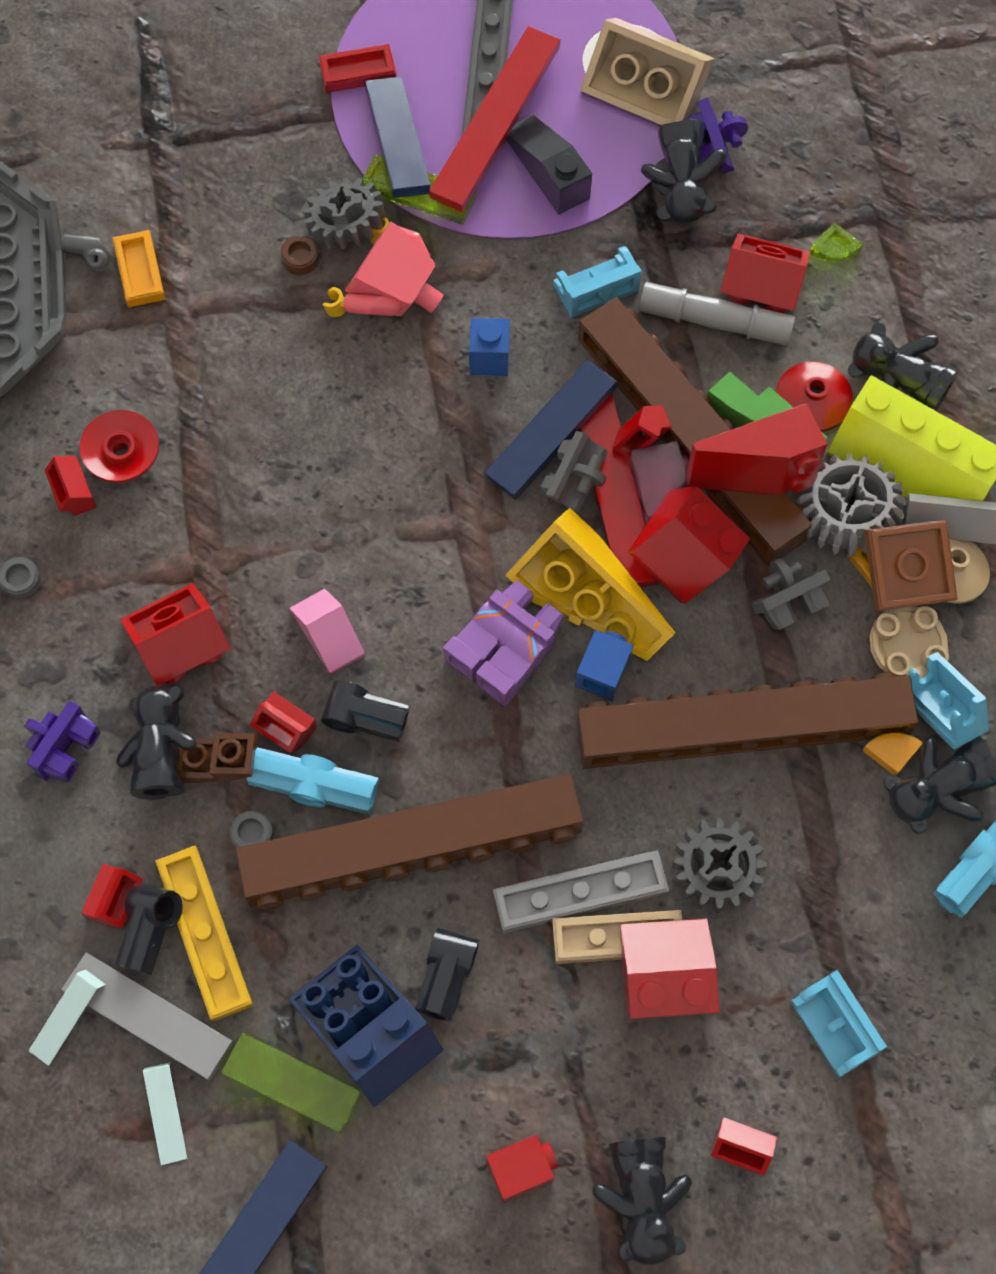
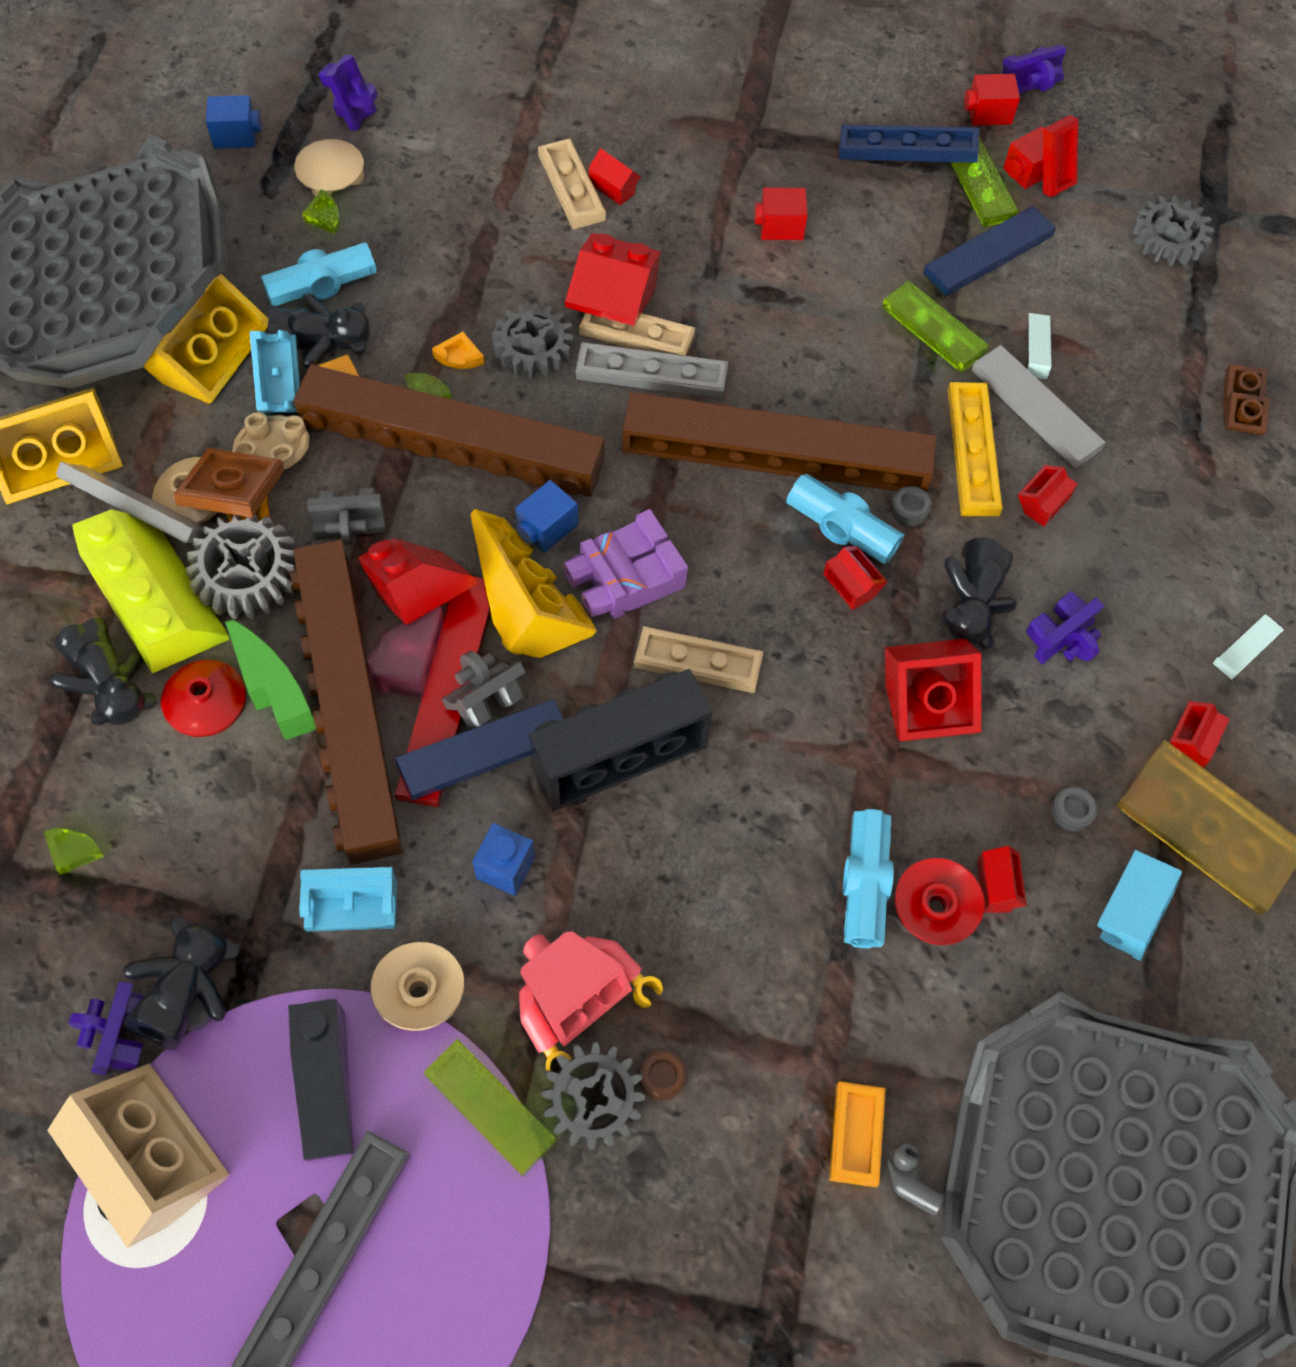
camera: 160 degrees left, 5 degrees down
light aqua piece [29,970,106,1066] -> none
black piece [115,884,183,975] -> none
reddish brown slope [177,733,257,783] -> none
dark blue slope [289,945,444,1107] -> none
bright pink slope [290,589,366,676] -> none
red tile [318,44,397,93] -> none
black piece [320,680,410,742] -> none
tile [366,77,430,198] -> none
black piece [415,928,480,1022] -> none
red tile [429,26,561,213] -> none
black piece [593,1137,692,1265] -> none
red piece [612,405,671,460] -> none
light grey piece [639,281,795,346] -> none
red slope [685,403,827,495] -> none
red slope [720,233,810,313] -> none
medium azure hinge [790,970,887,1078] -> none
none -> tan dish [371,942,464,1031]
none -> clear neon green tile [404,373,452,399]
none -> light orange tile [432,331,484,369]
none -> black brick [529,668,712,812]
none -> tan tile [538,138,606,229]
none -> tan tile [634,626,764,694]
none -> medium azure piece [843,809,894,949]

